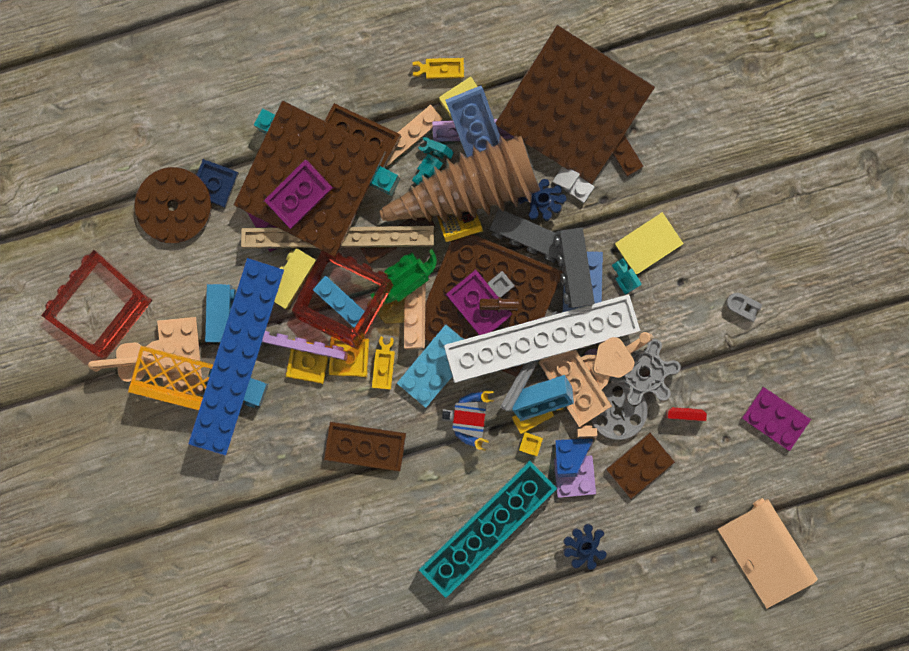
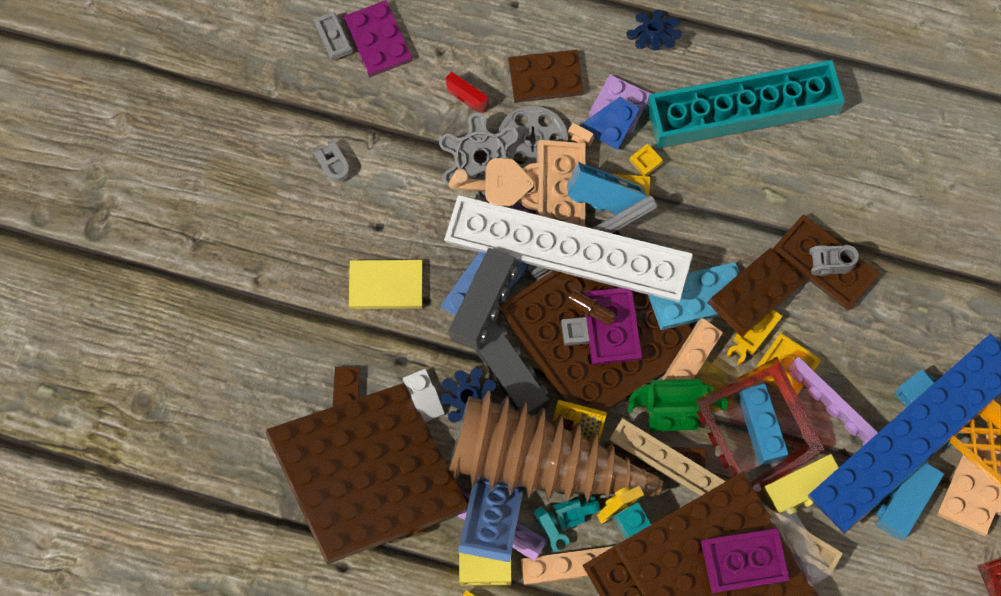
camera: 150 degrees left, 15 degrees down
yellow tile [286,339,330,384] -> none
torso [442,391,494,451] -> none
teal plate [612,258,642,295] -> none
none -> light grey plate [313,11,353,61]
none -> yellow plate [597,486,644,525]
none -> reddish brown plate [707,248,805,337]
none -> clear plate [770,506,833,586]
none -> light grey piece [809,245,859,276]

